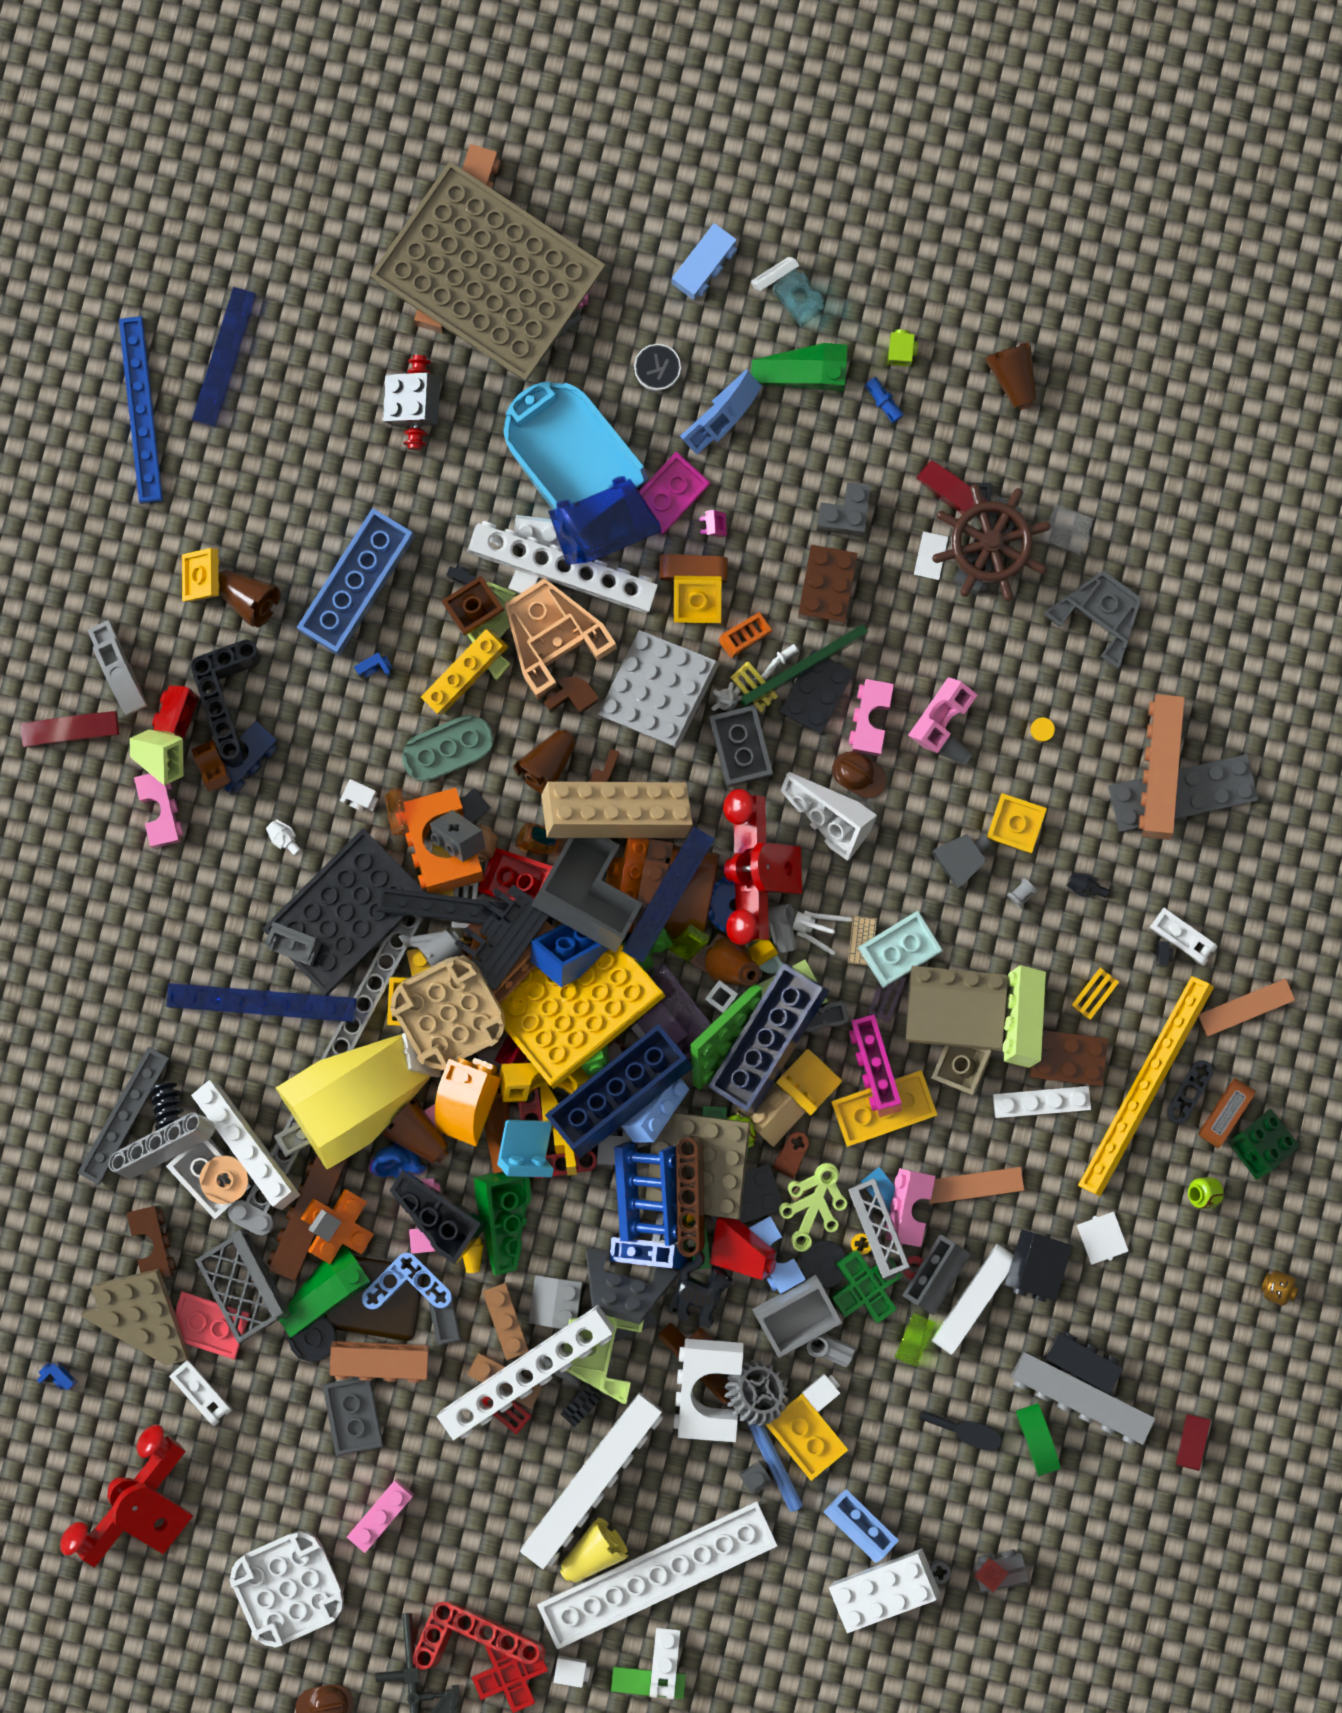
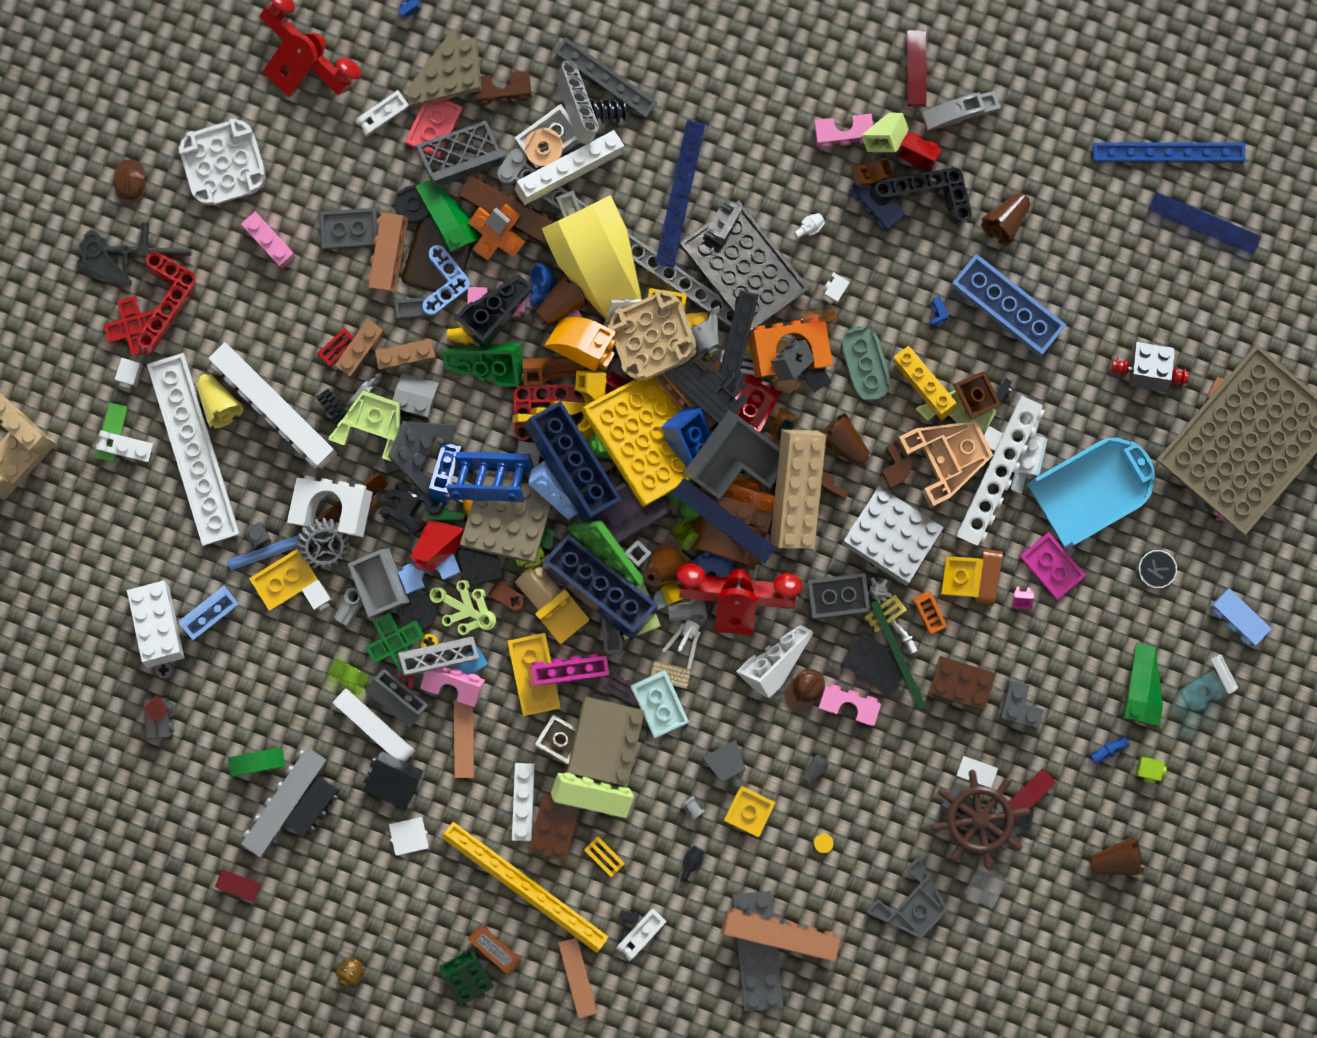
camera: 100 degrees right, 0 degrees up
yellow plate [182,548,219,602] -> none
white brick [437,1305,615,1440] -> none
medium azure bracket [497,1120,554,1177] -> none
clear blue windscreen [548,475,662,565] -> none
reddish brown beam [676,1136,705,1257] -> none
medium blue slope [680,369,762,455] -> none
bright pink arch [908,677,977,753] -> none
black piece [919,1410,1002,1451] -> none
black beam [1166,1060,1213,1124] -> none
lime head [1188,1177,1224,1209] -> none

